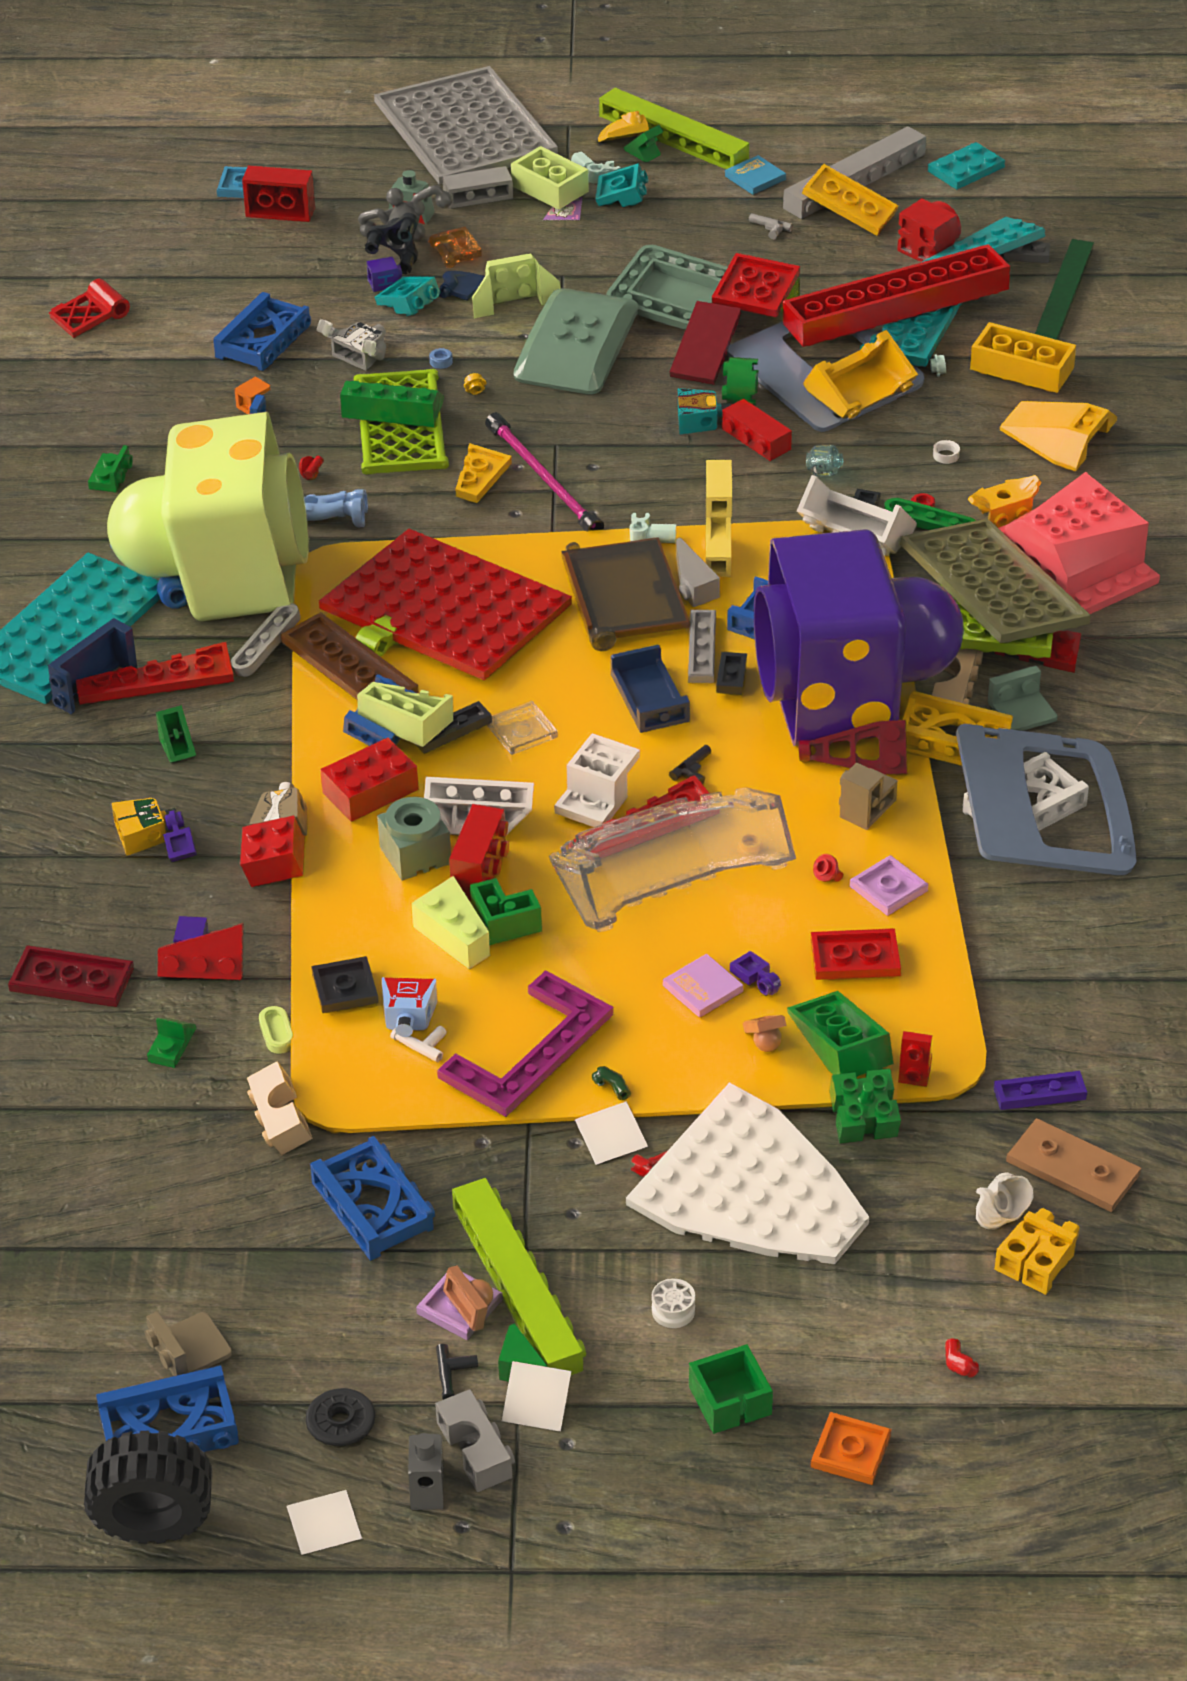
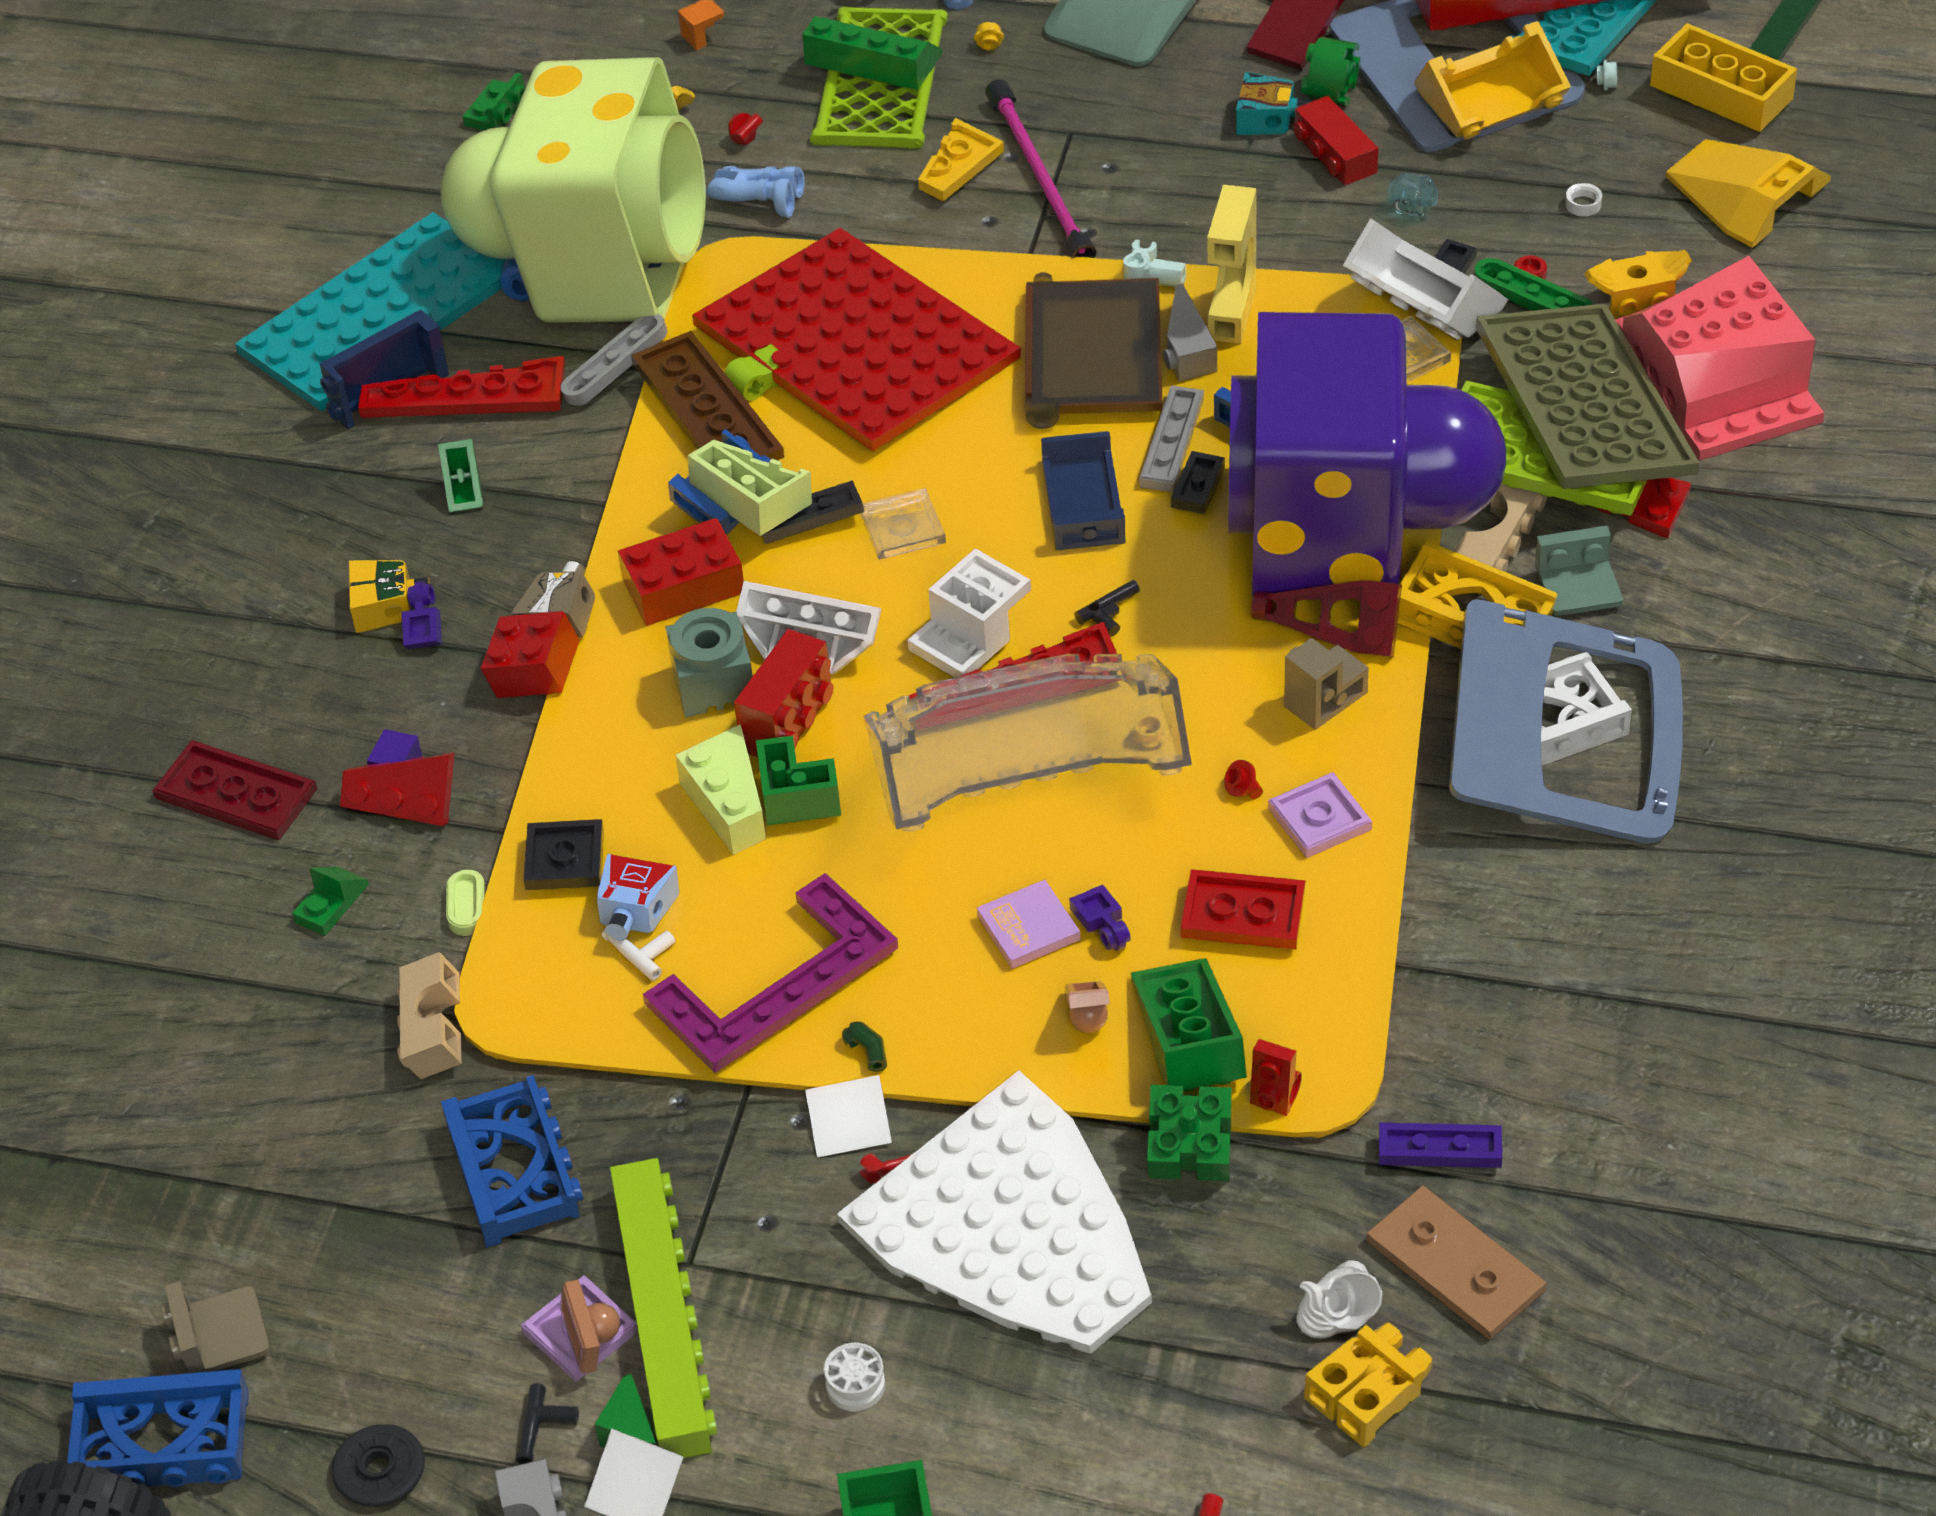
camera: 15 degrees right, 5 degrees up
blue tile [249,394,266,414] -> none

